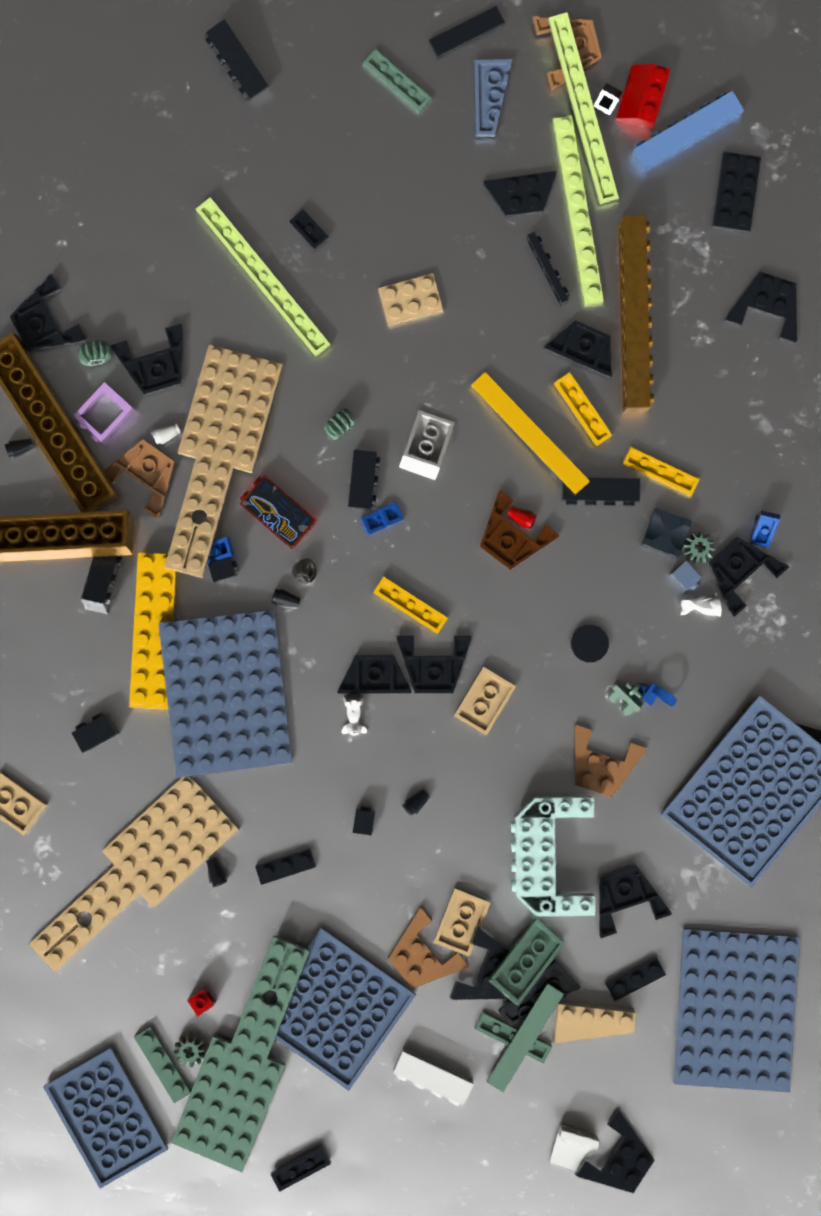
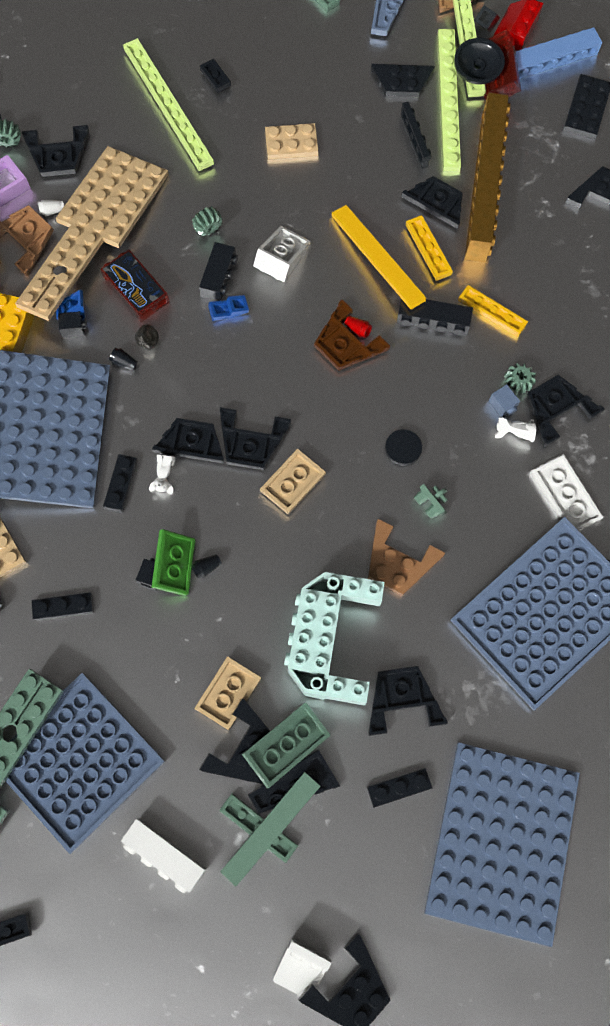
camera: 10 degrees right, 15 degrees down
yellow plate [373,576,448,634] -> none
medium nougat wing [388,907,469,989] -> none
tan wedge [553,1000,636,1043] -> none
blue piece [638,683,678,707] -> none
black brick [641,508,692,558] -> none
blue slope [750,510,780,548] -> none
none -> black plate [103,454,138,513]
none -> bright green tile [151,529,195,596]
none -> black dish [454,38,505,85]
none -> clear red panel [484,29,521,99]
none -> white tile [530,454,604,531]

